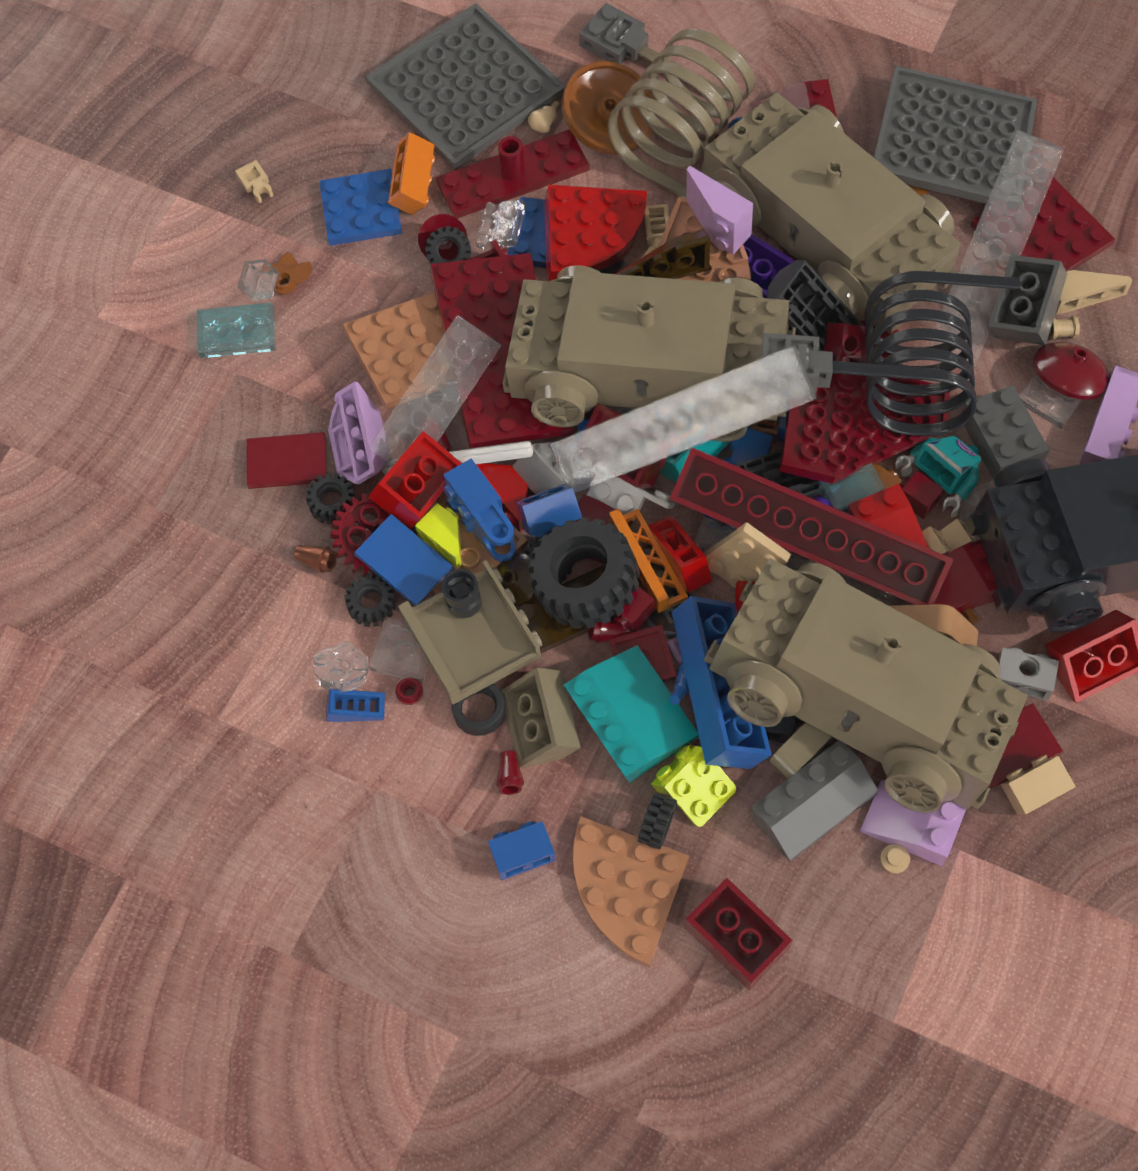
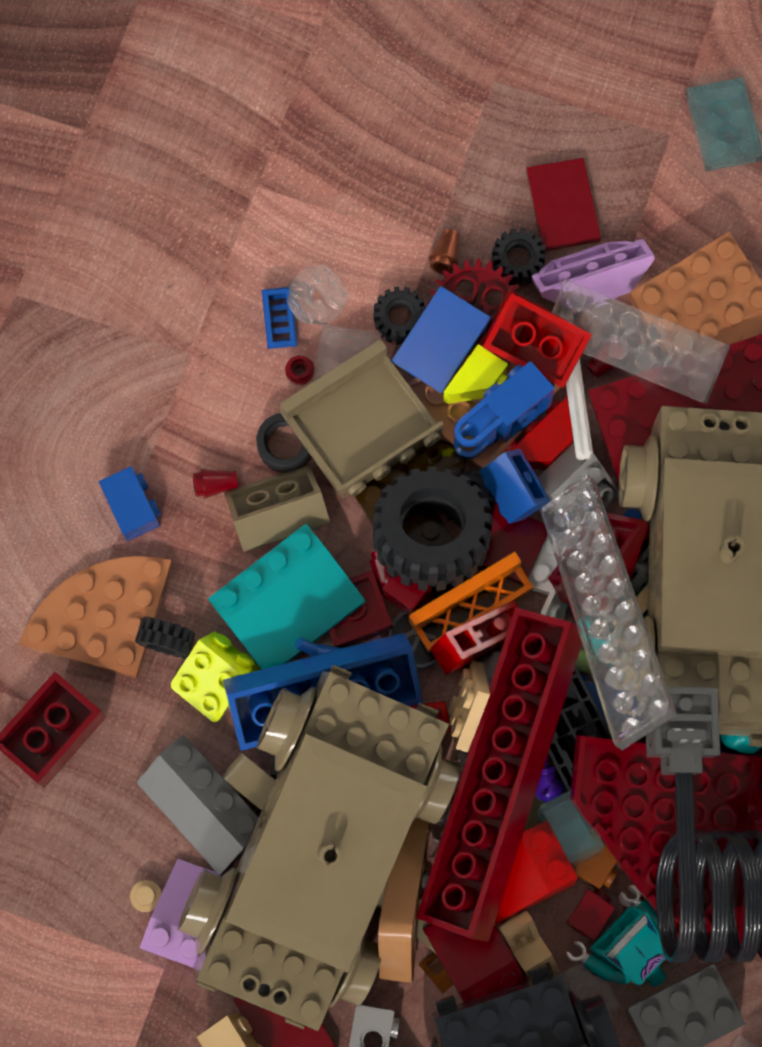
camera: 85 degrees right, 10 degrees up
black wheel [441,569,482,619] -> none

